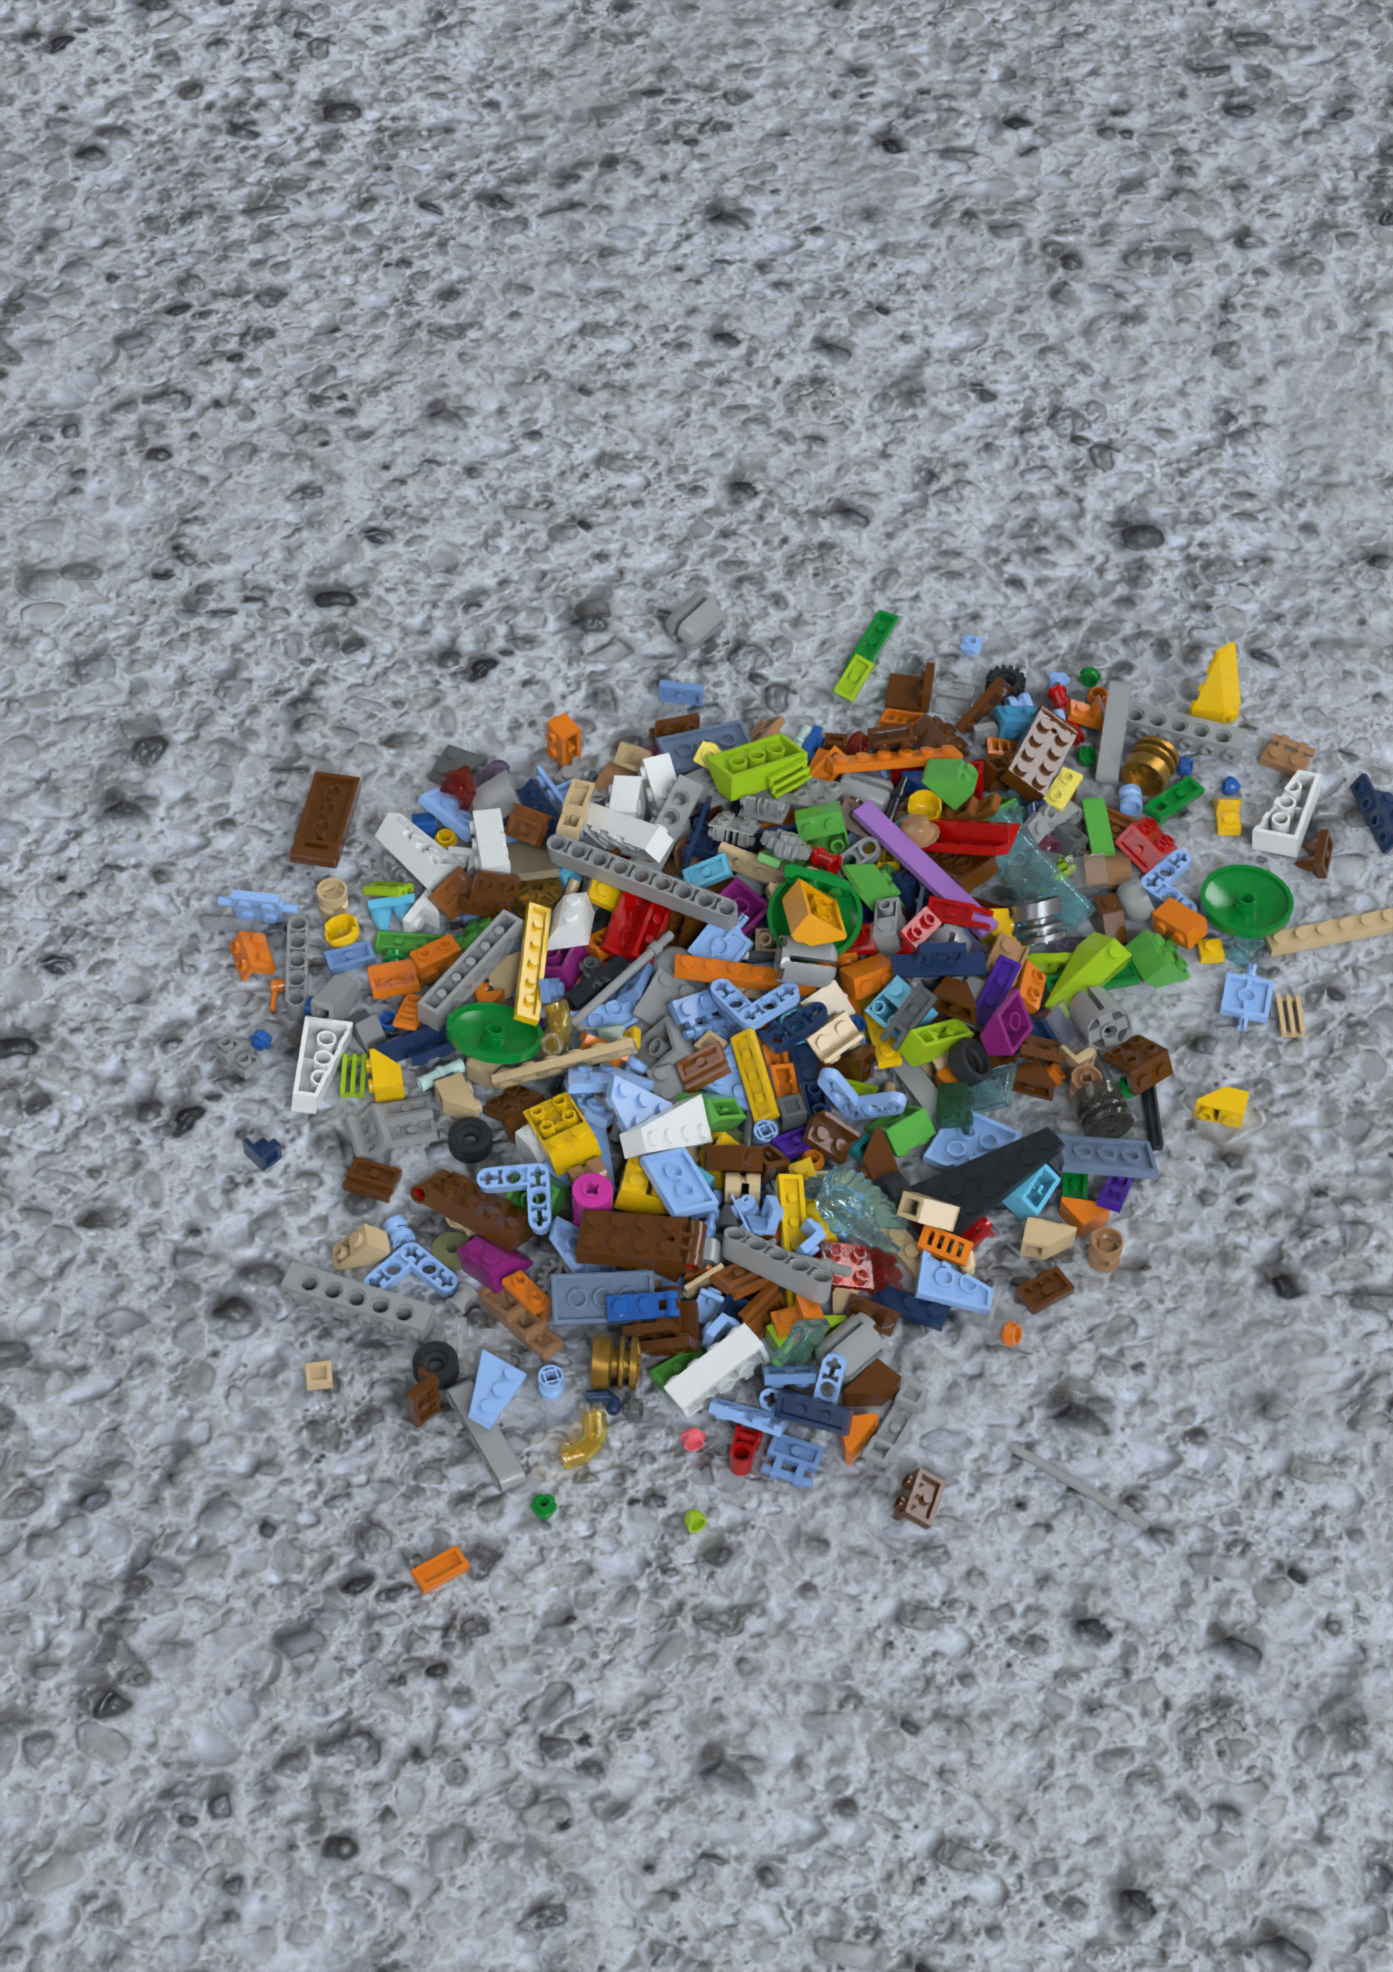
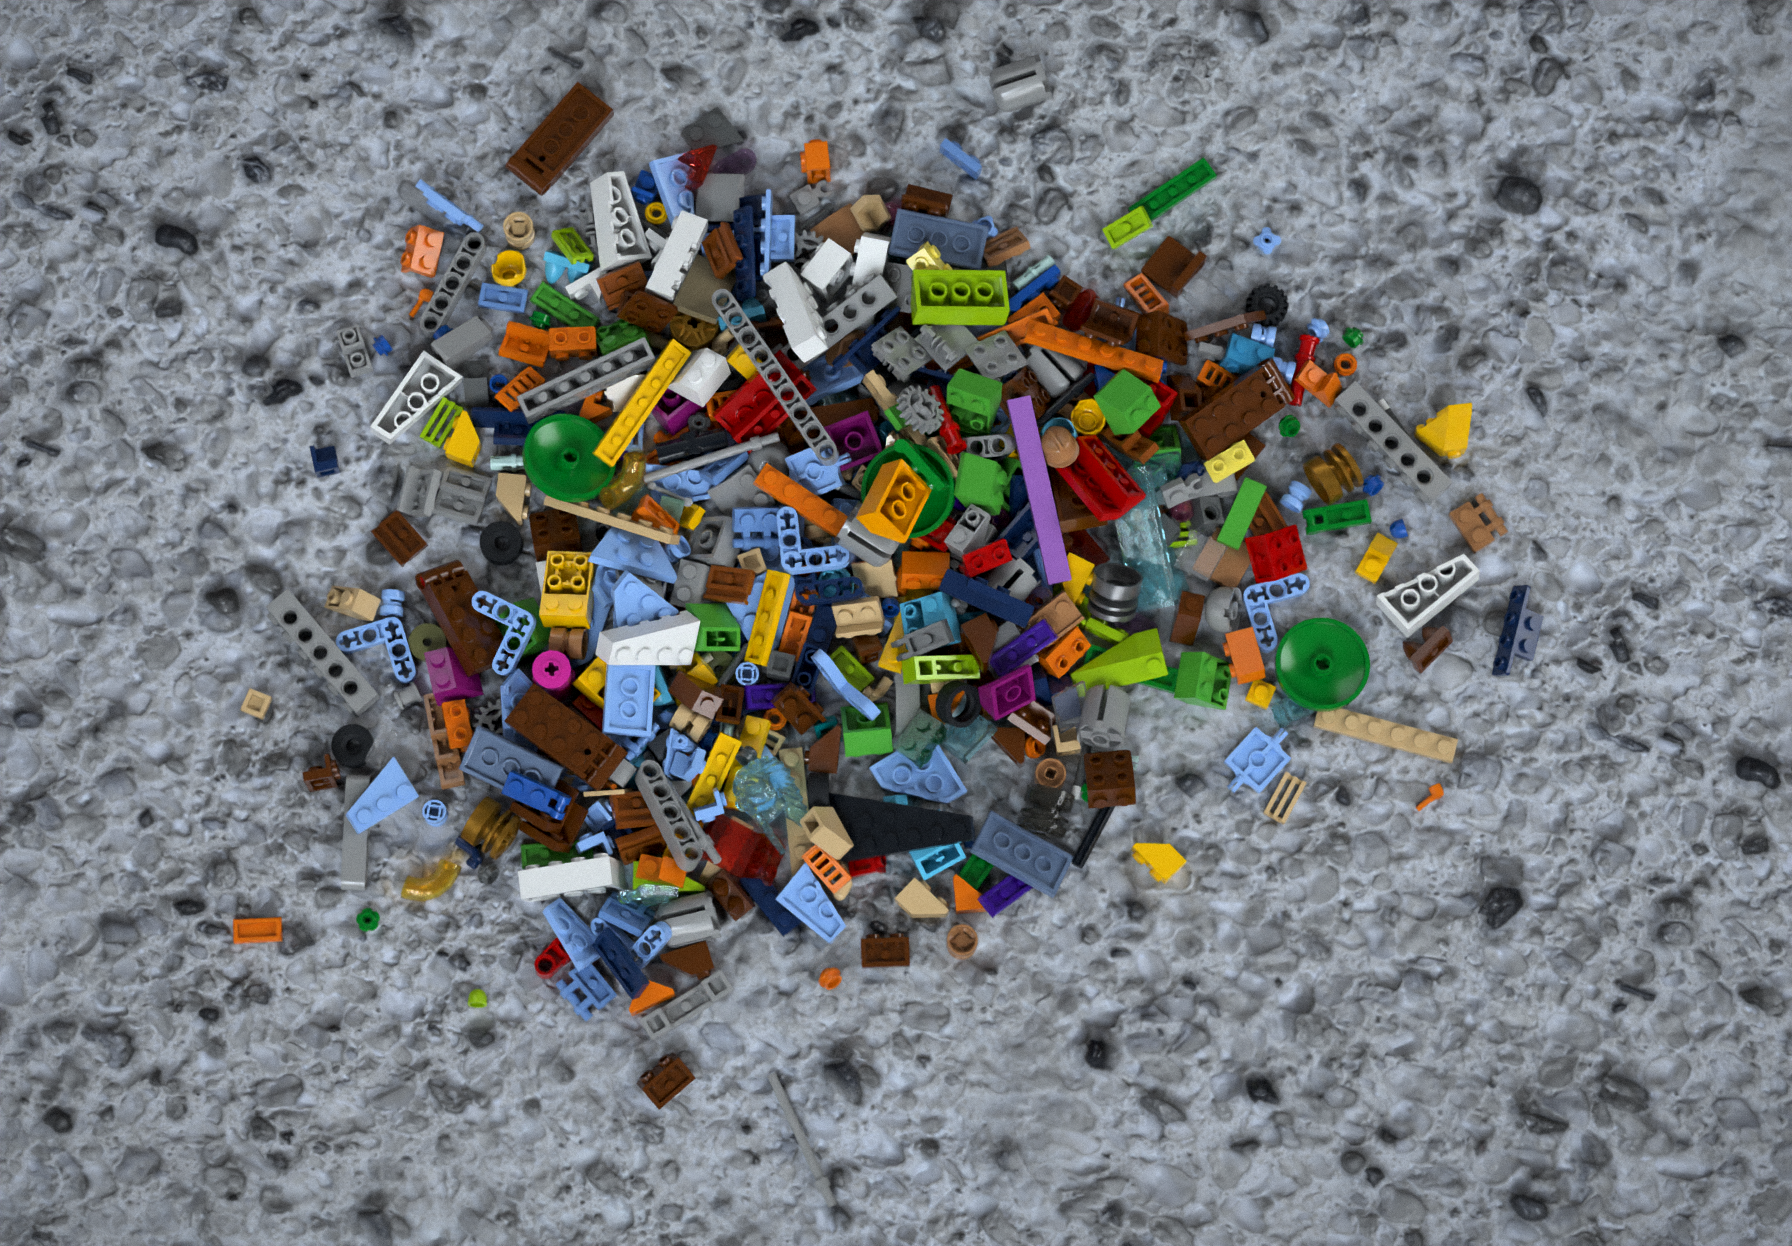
camera: 30 degrees right, 25 degrees up
medium blue plate [539,978,565,1003] -> none
tan slope [556,778,595,841] -> none
coral plate [680,1427,706,1451] -> none
medium azure tile [682,853,733,888] -> none
lime tile [766,757,813,799] -> none
red hinge [927,896,994,931] -> none
light grey beam [1095,680,1132,785] -> none

